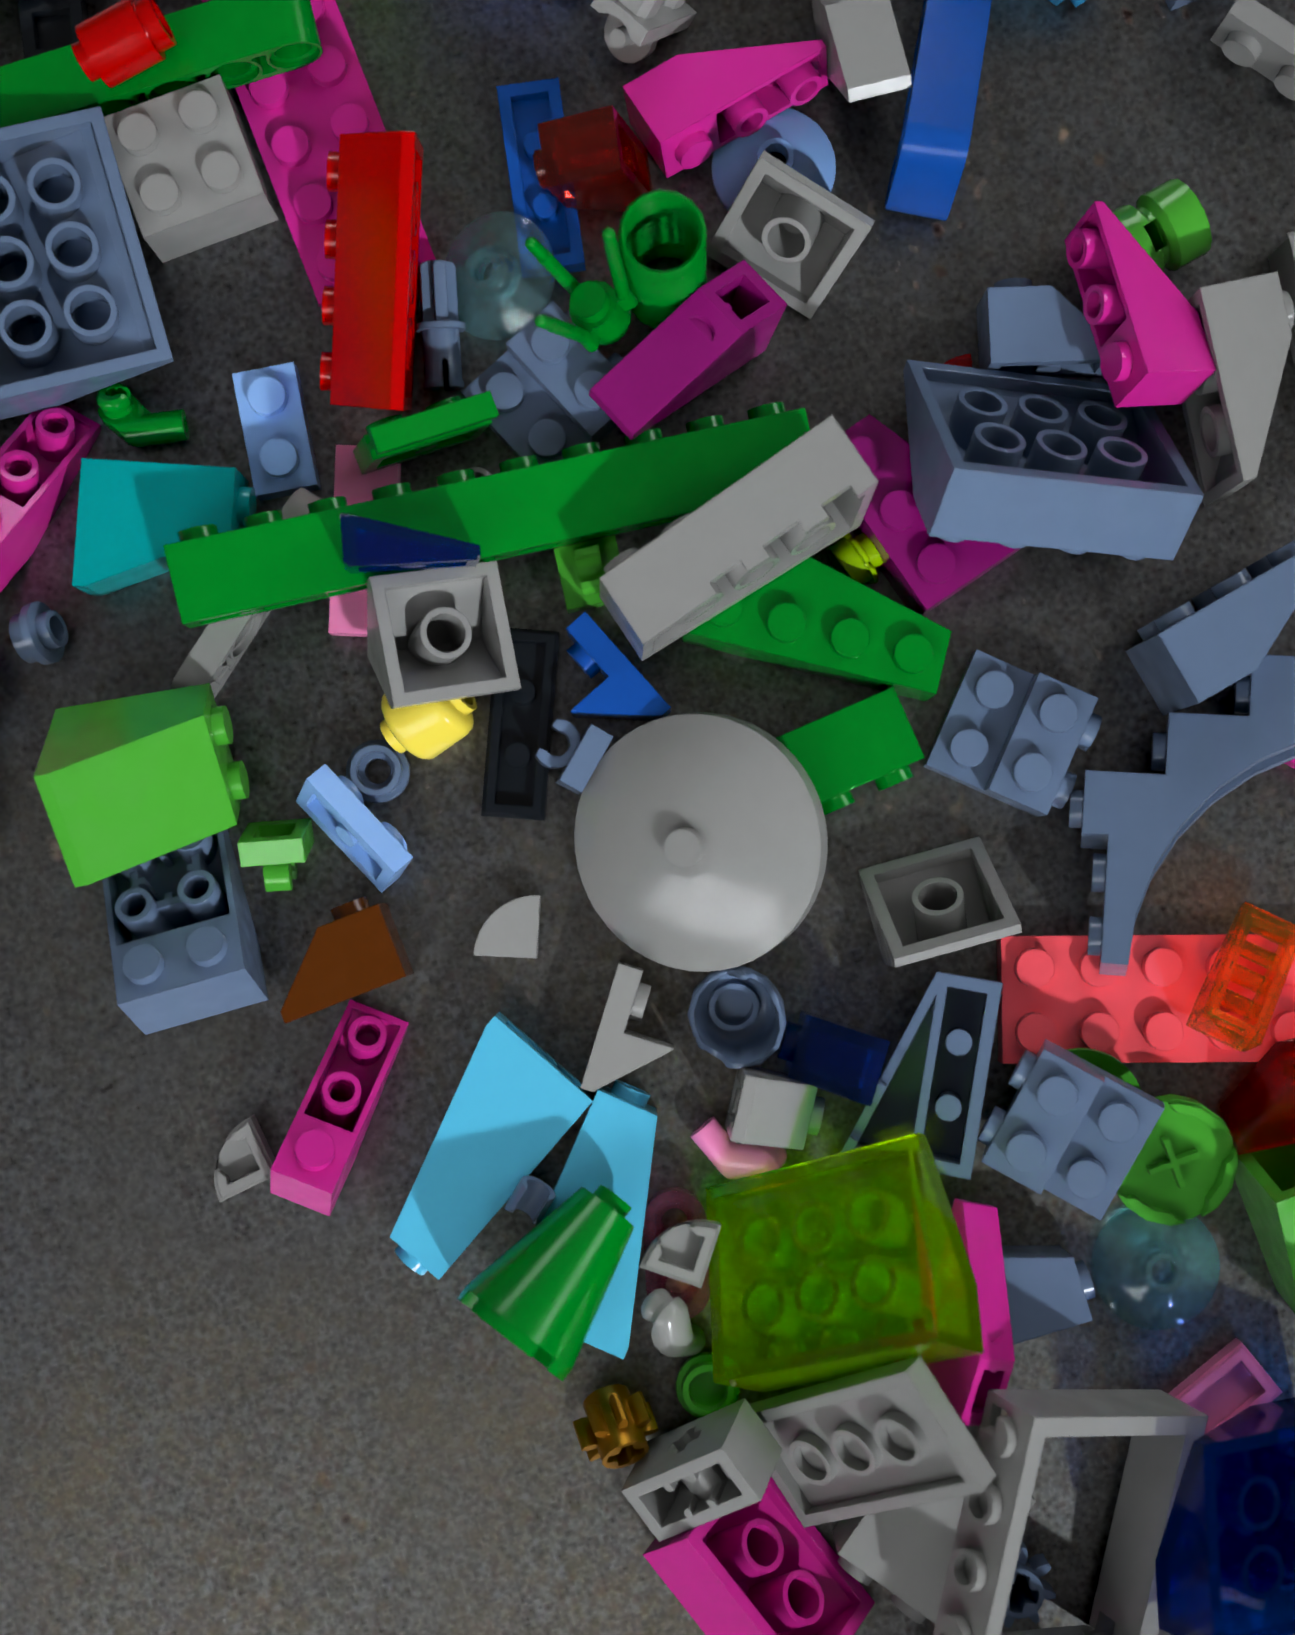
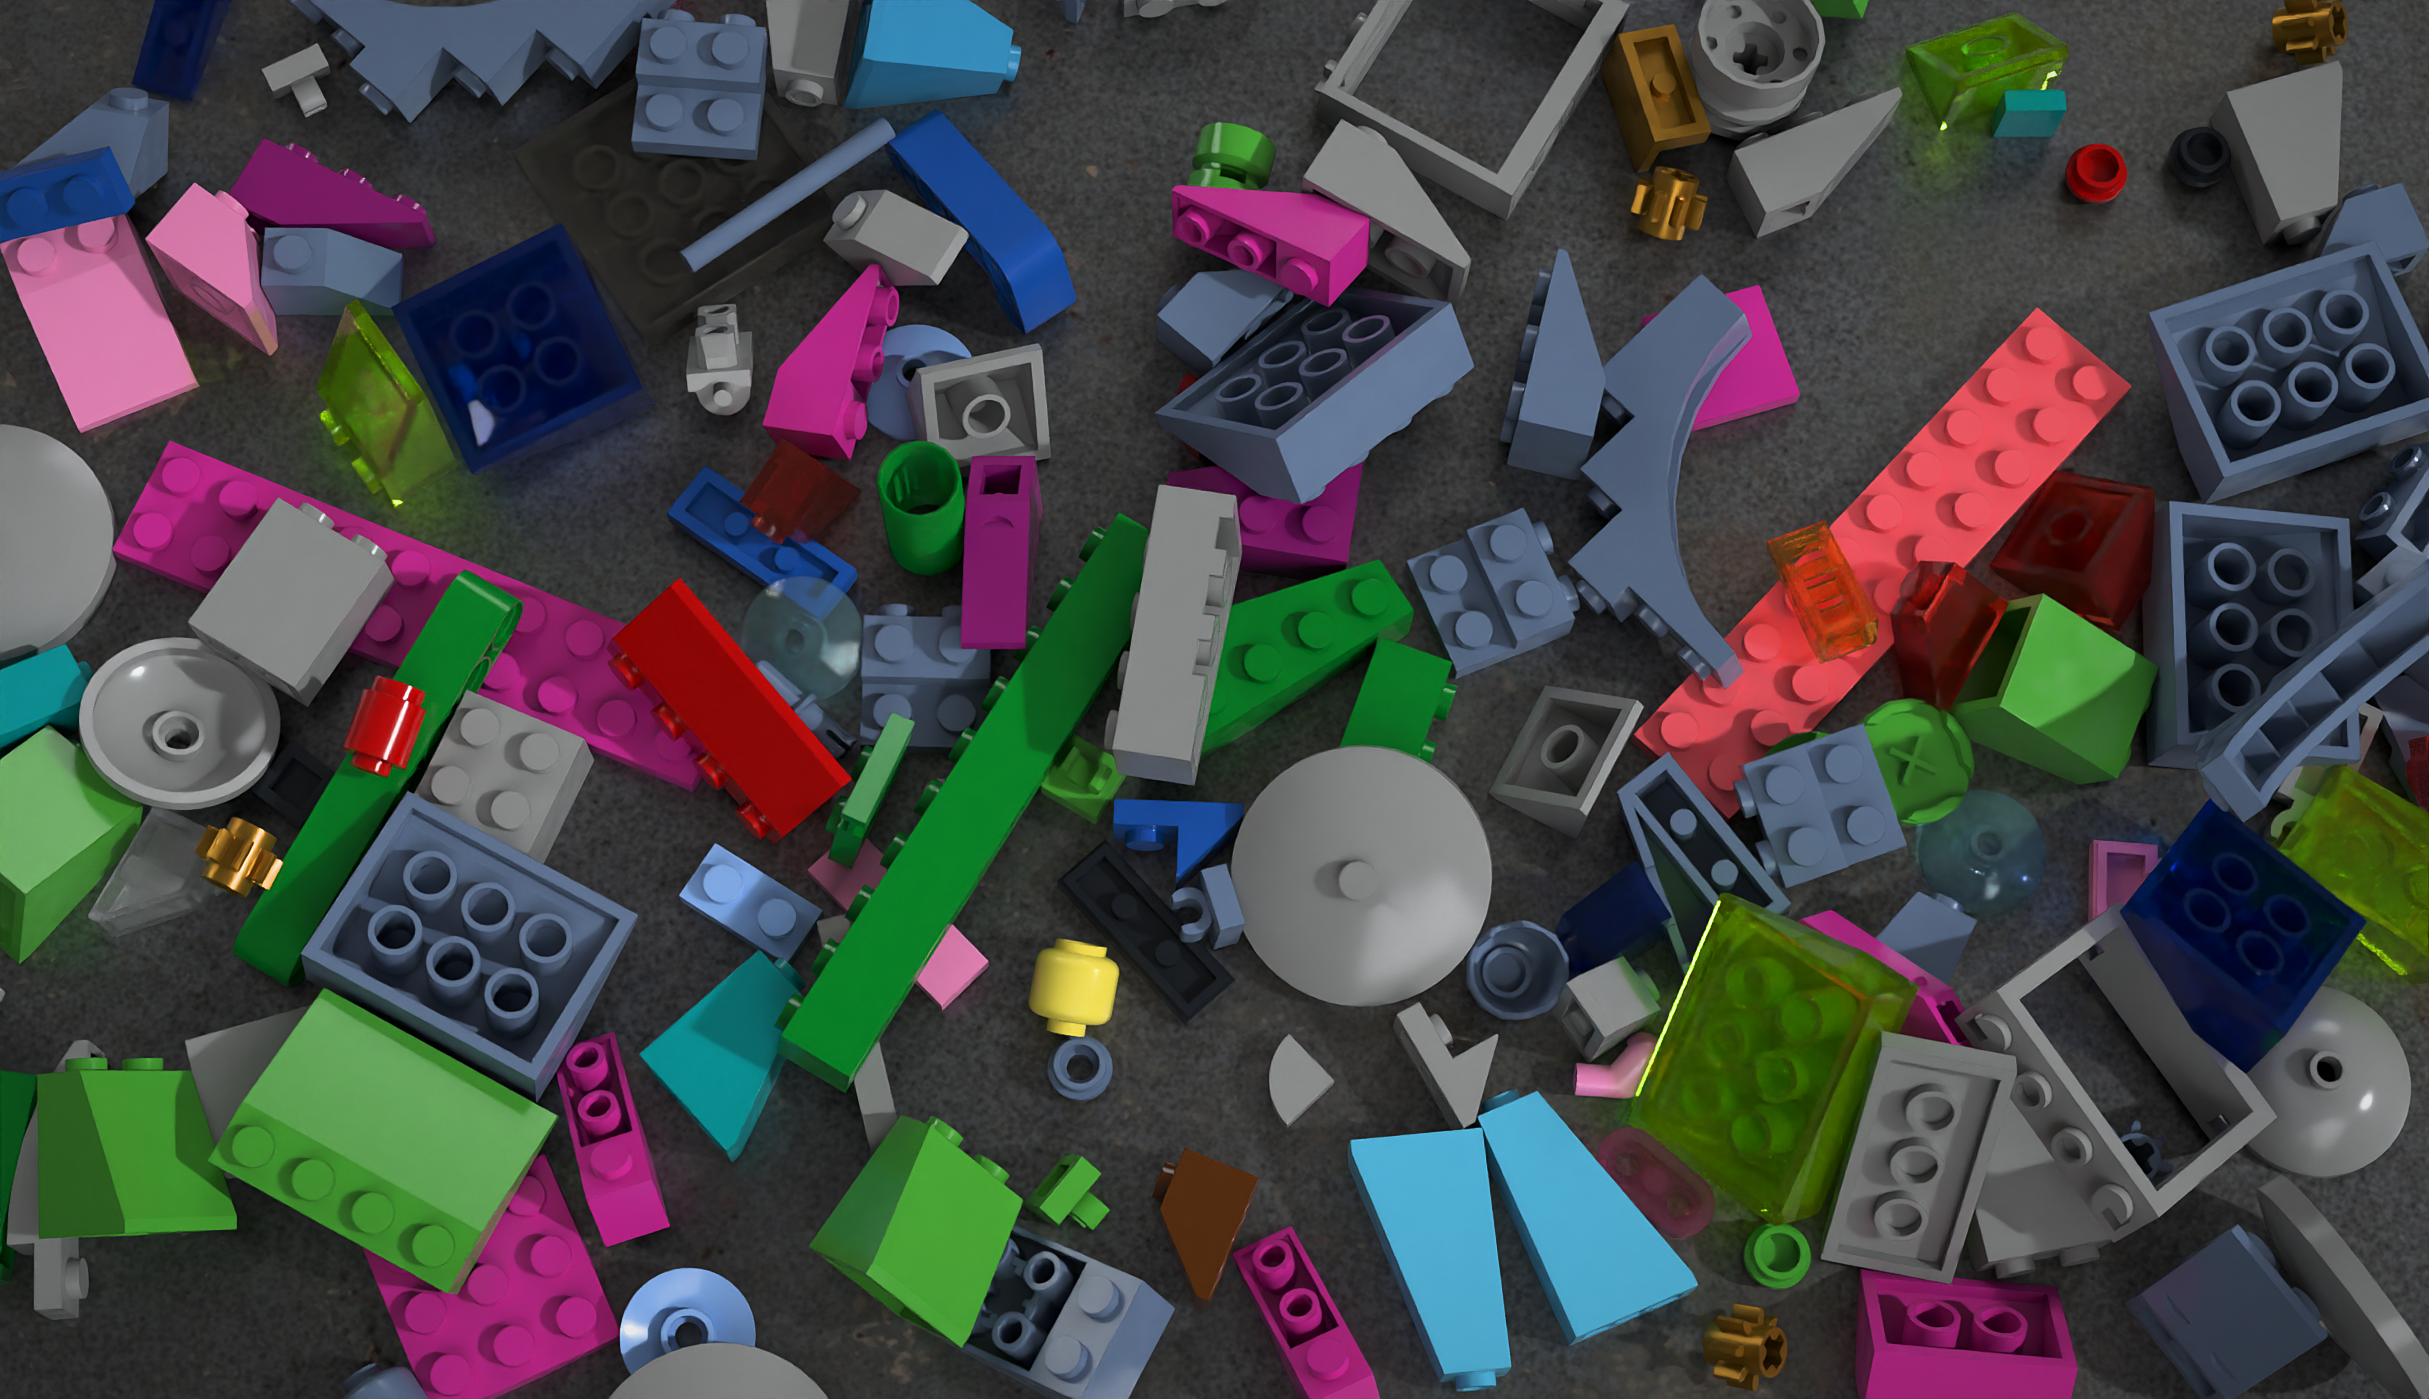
camera: 50 degrees left, 15 degrees down
sand blue plate [9,601,68,665] -> none
green arm [96,383,190,447] -> none
light blue plate [296,764,413,893] -> none
clear blue slope [340,513,481,573] -> none
light grey slope [367,561,521,709] -> none
green cone [457,1184,634,1382] -> none
sand blue hand [504,1175,556,1225] -> none
green plant [525,227,638,352] -> none
light grey brick [621,1398,783,1542] -> none
light grey tile [639,1219,722,1288] -> none
light grey arm [641,1288,706,1357] -> none
lime plate [826,533,883,585] -> none

